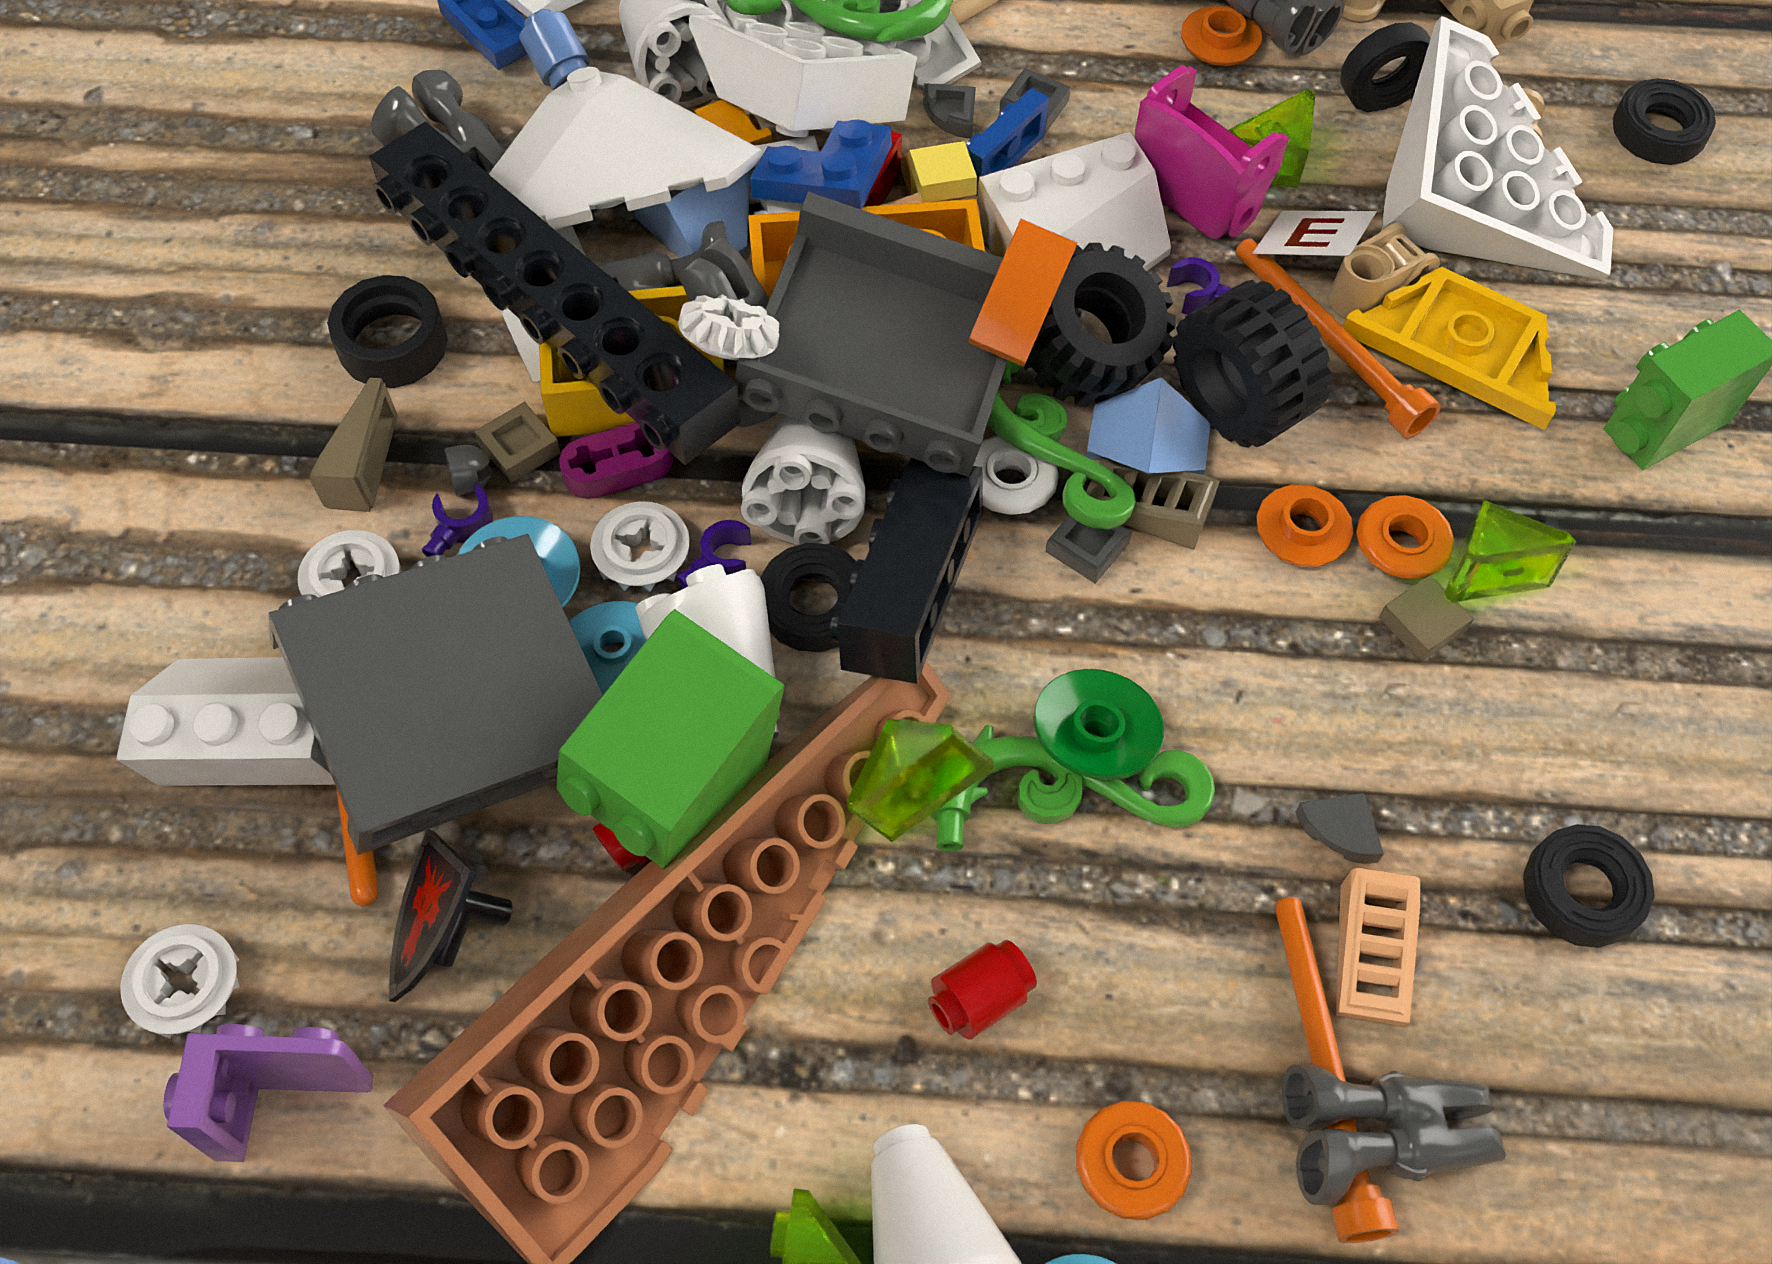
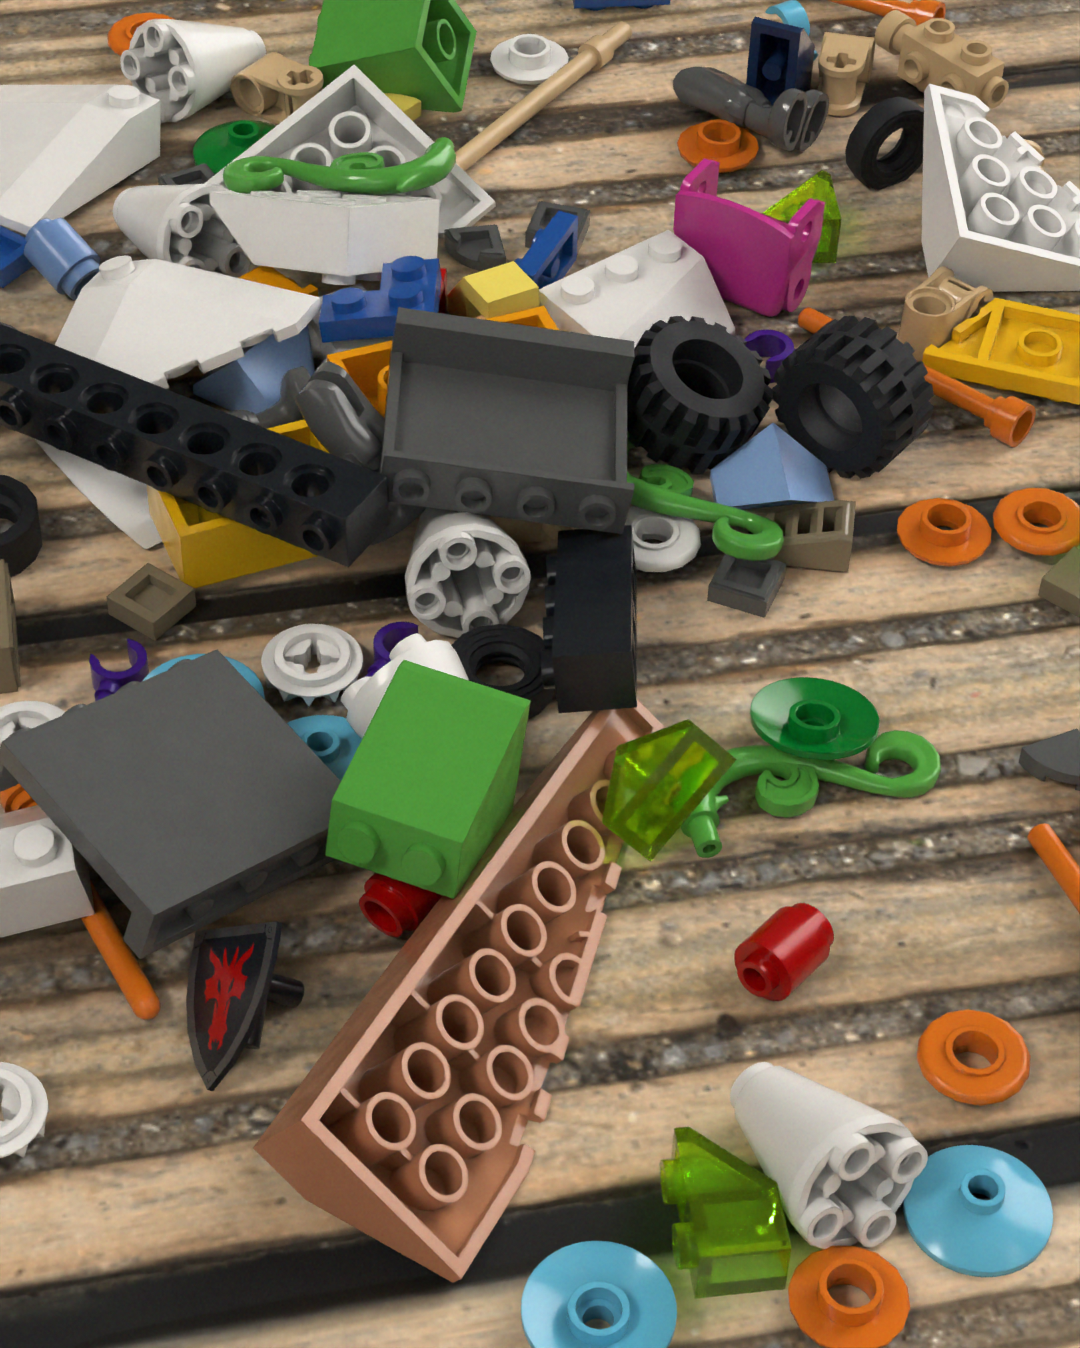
camera: 15 degrees left, 15 degrees down
medium lavender bracket [163,1024,374,1162] -> none
dark grey hinge [444,445,492,496] -> none
magenta beam [559,422,674,499] -> none
white gear [678,294,779,360] -> none
orange slope [968,219,1077,367] -> none
white sticker [1252,211,1377,256] -> none

